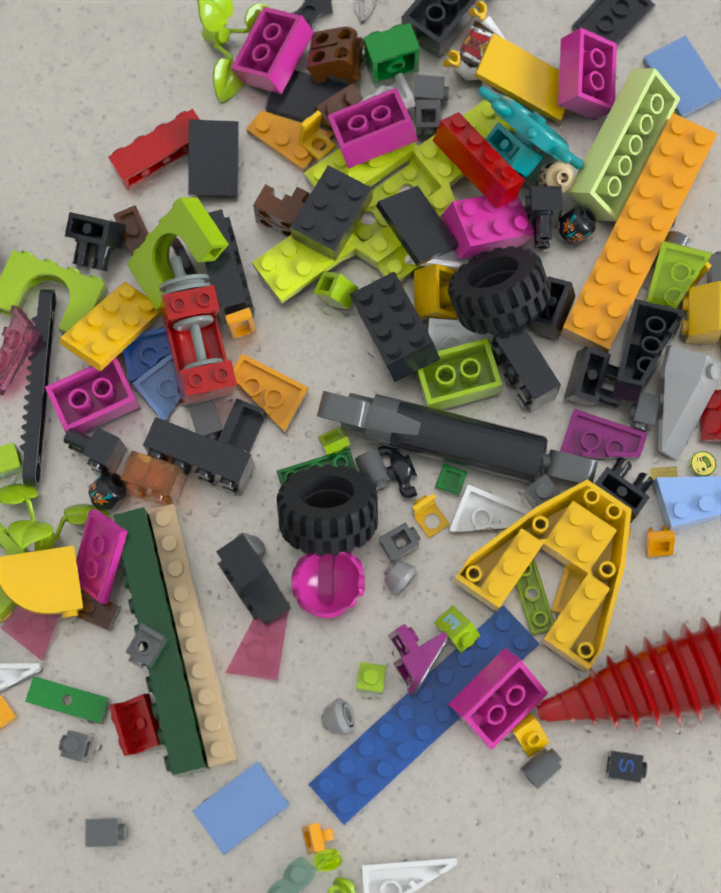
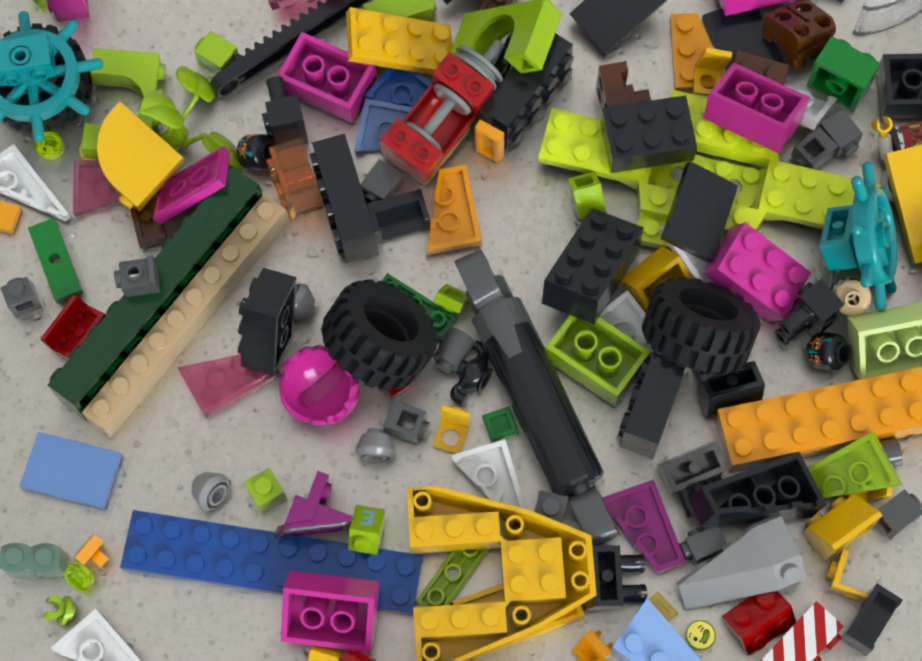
camera: 50 degrees right, 5 degrees down
red brick [433,112,524,209] -> none

